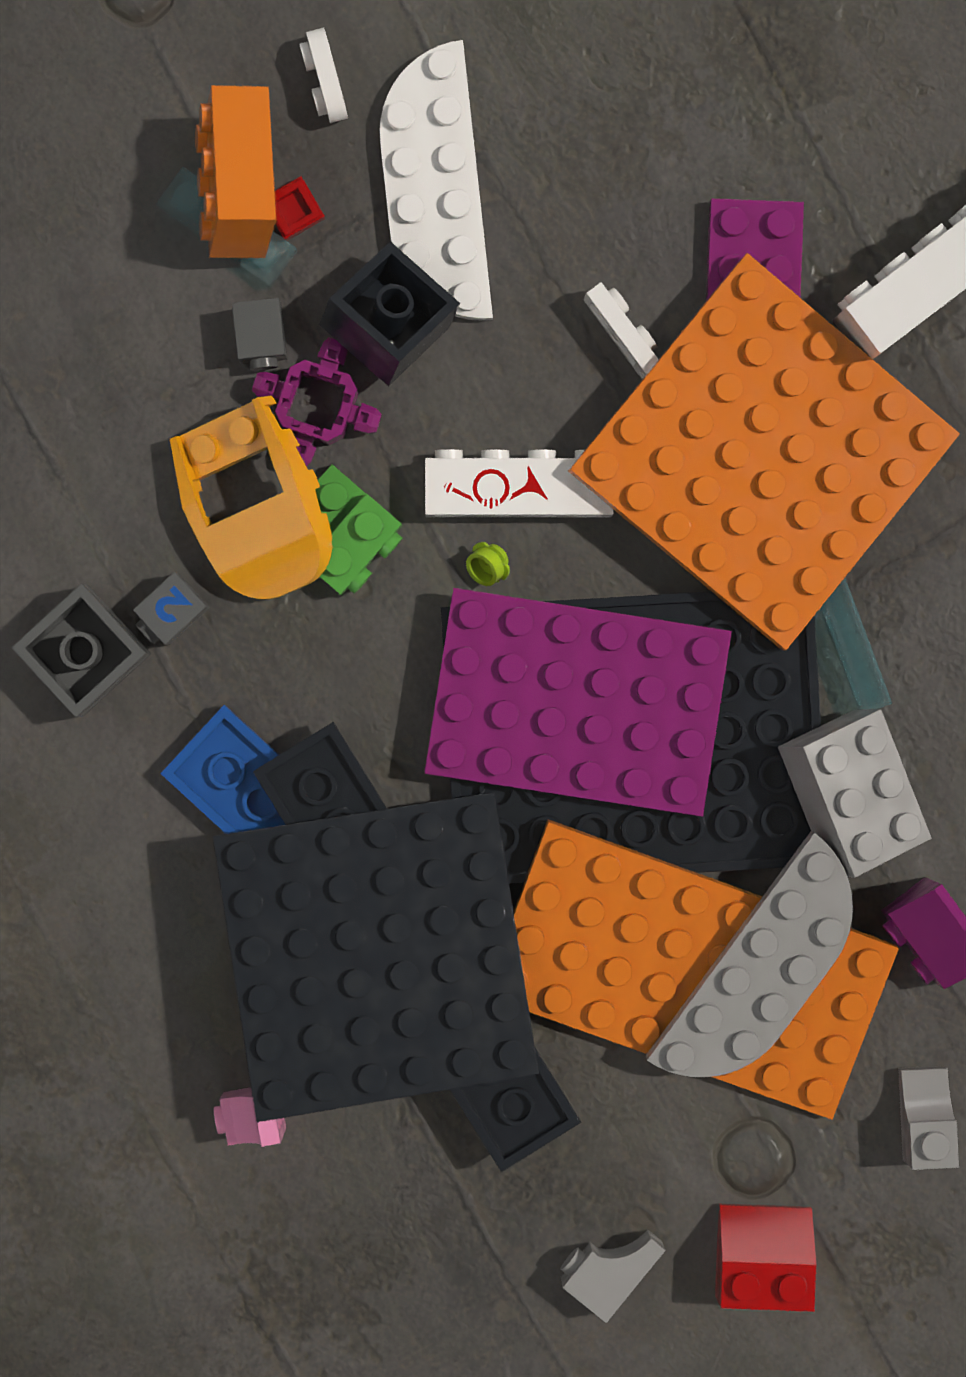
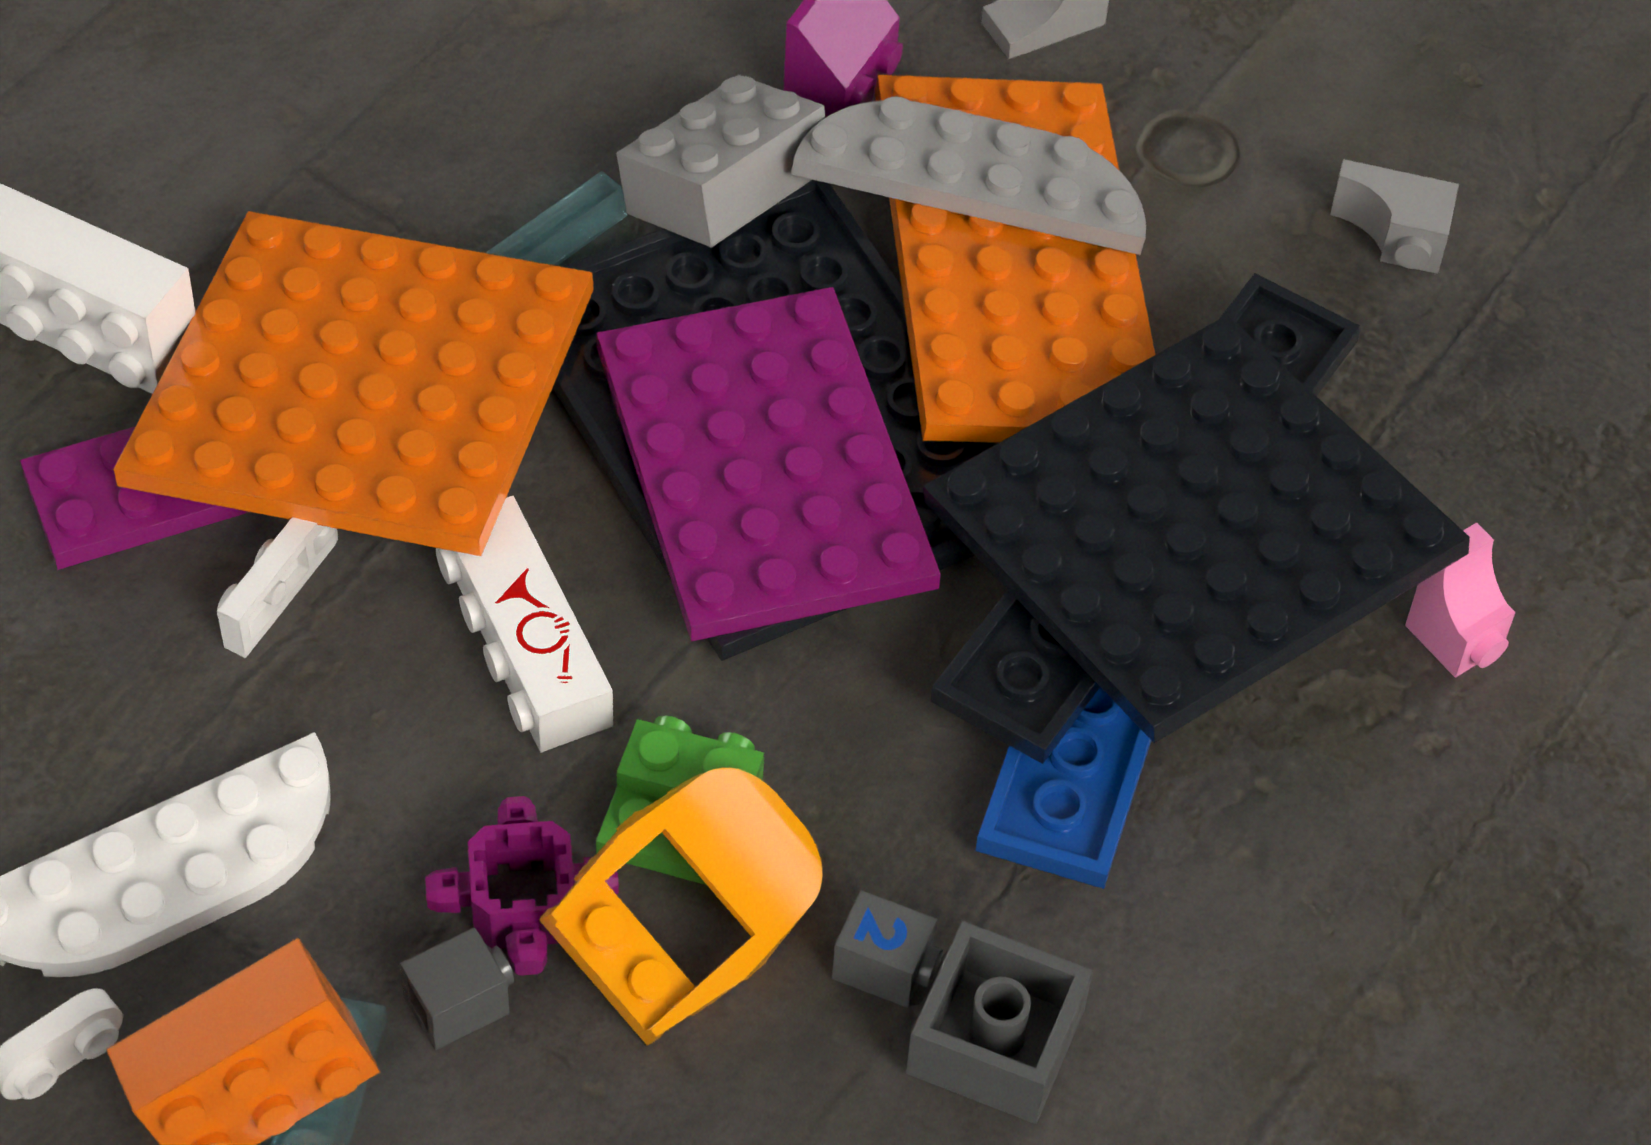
camera: 120 degrees left, 35 degrees down
black brick [319,241,460,387] -> none
lime plate [466,542,510,586] -> none
red slope [715,1203,816,1312] -> none

